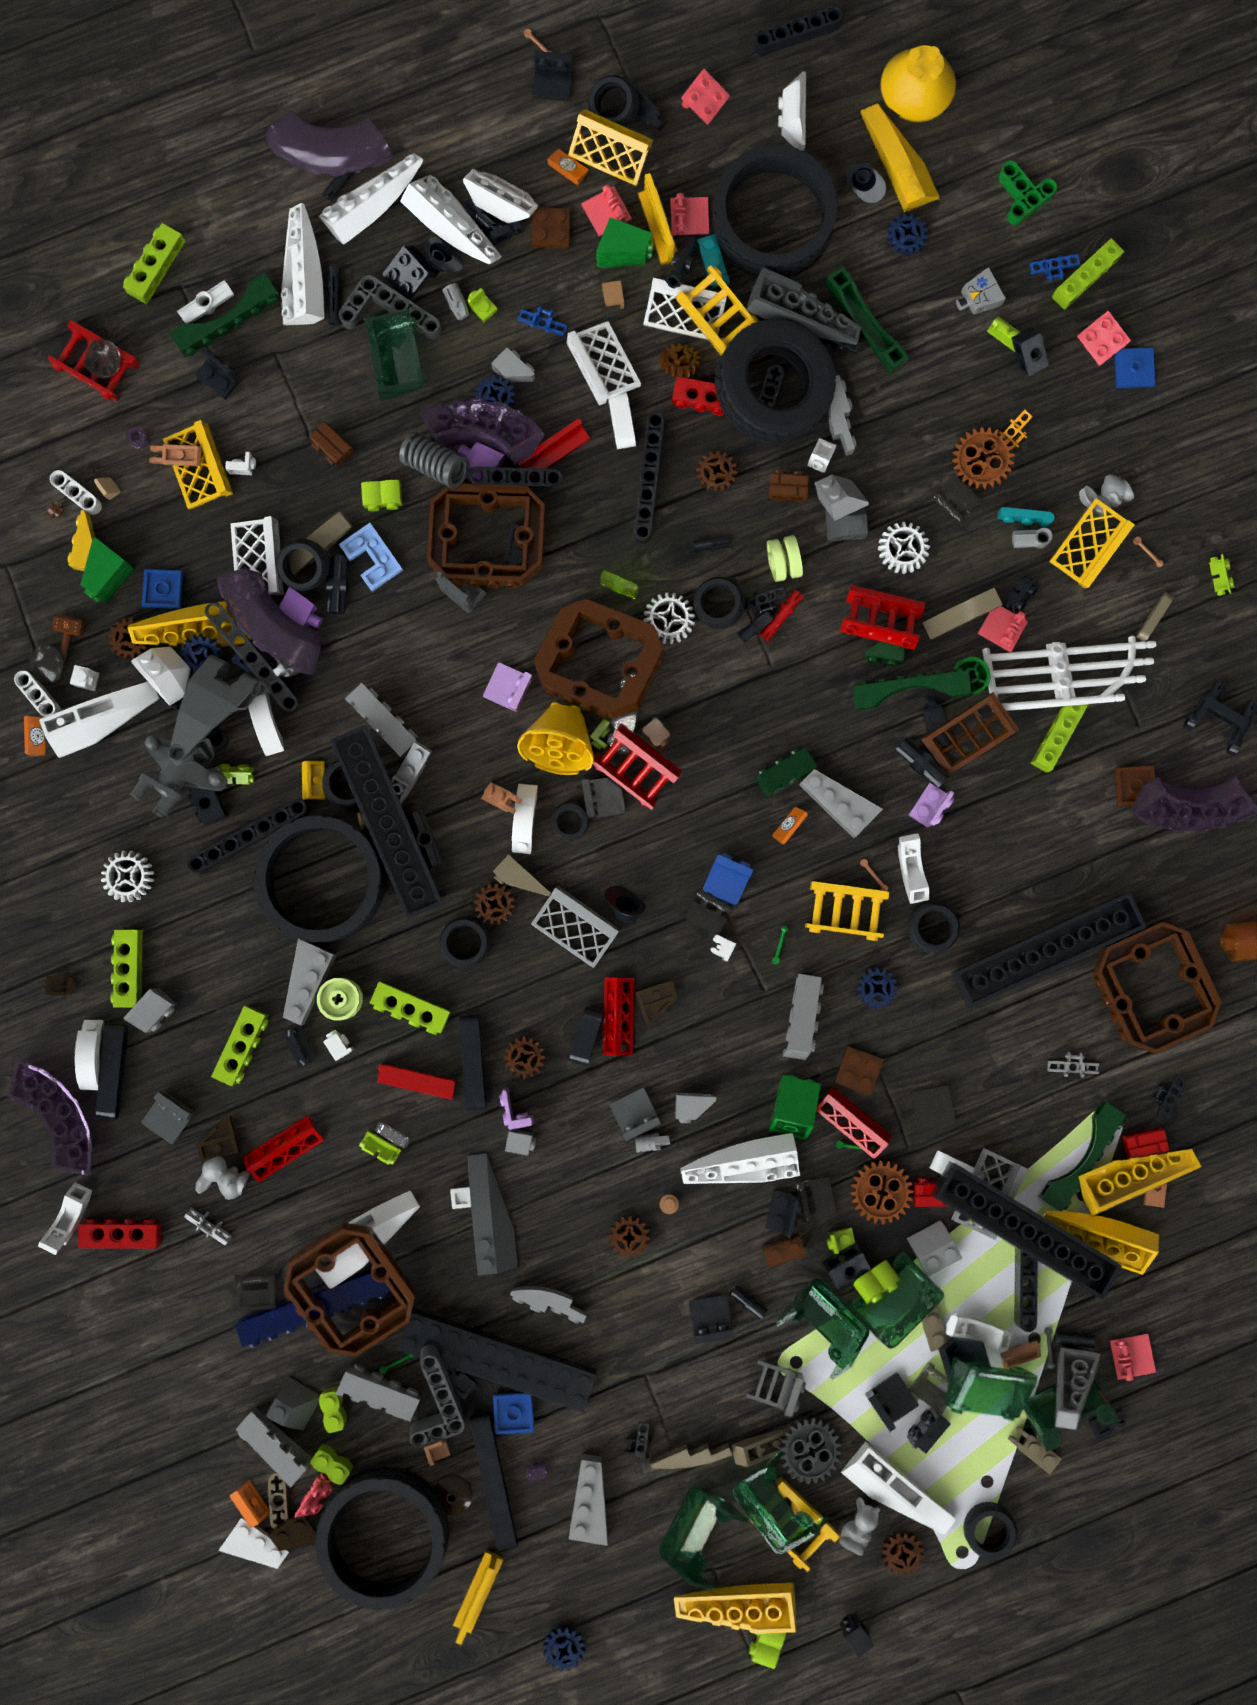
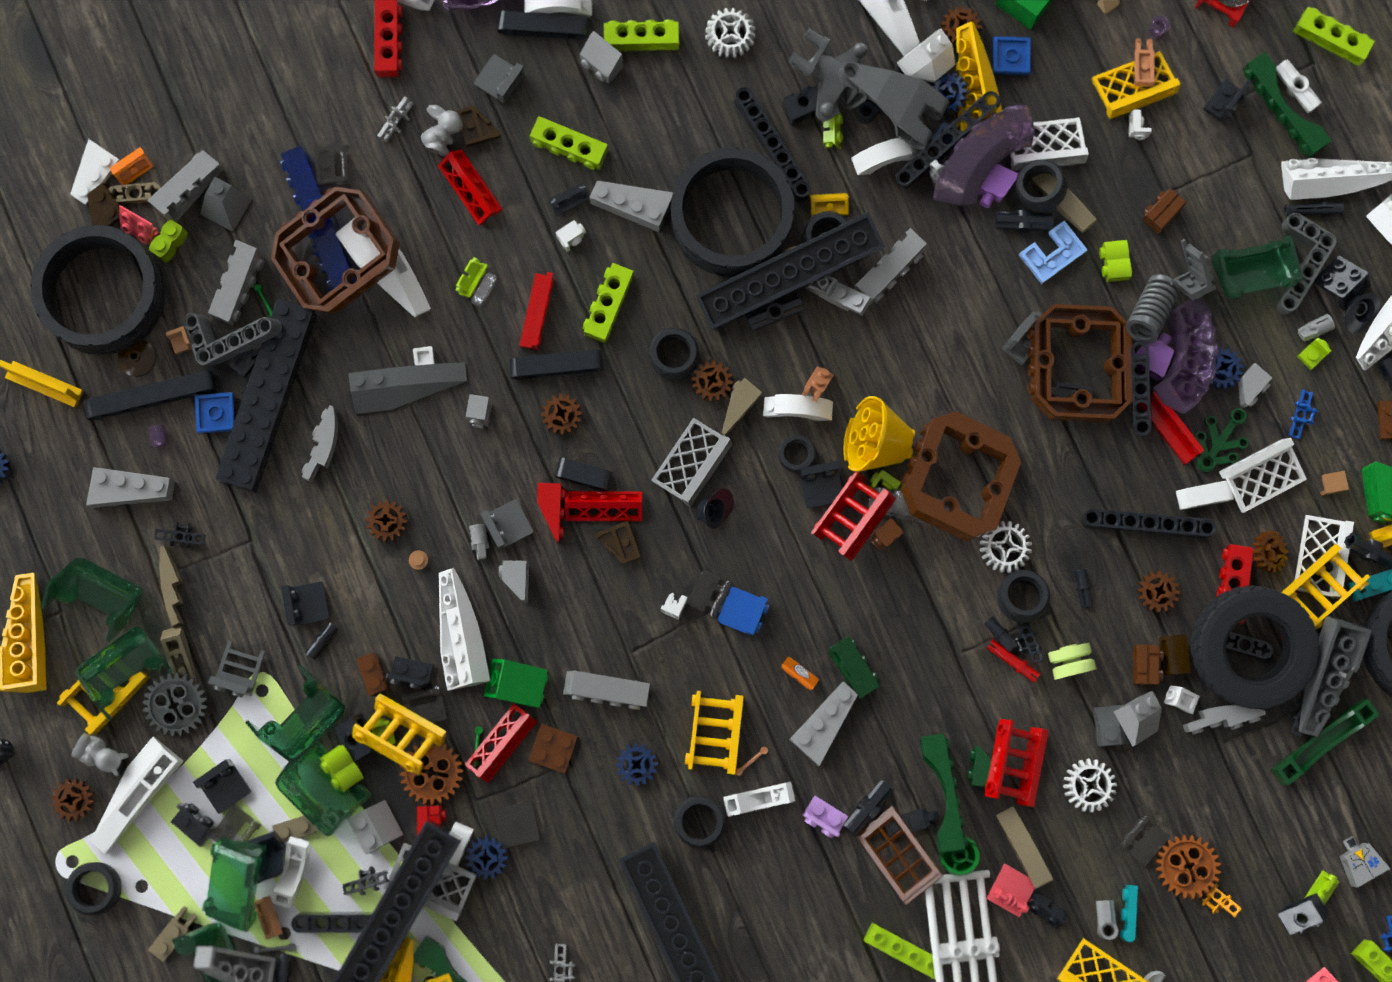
camera: 85 degrees right, 5 degrees down
yellowish green wheel [317,978,363,1020] -> none
lime brick [319,1386,347,1433] -> none
lavender bracket [483,663,533,712] -> none
lavender bracket [499,1088,534,1130] -> none
clear neon green plate [600,570,638,600] -> none
green hinge [772,925,789,964] -> none
none -> black piece [342,866,390,896]
none -> yellow fence [352,694,446,775]
none -> dark blue gear [465,835,509,880]
none -> red slope [537,483,565,543]
none -> dark brown hinge [1159,634,1191,676]
none -> dark grey plate [1173,239,1216,300]
none -> dark green plant [1194,408,1249,472]

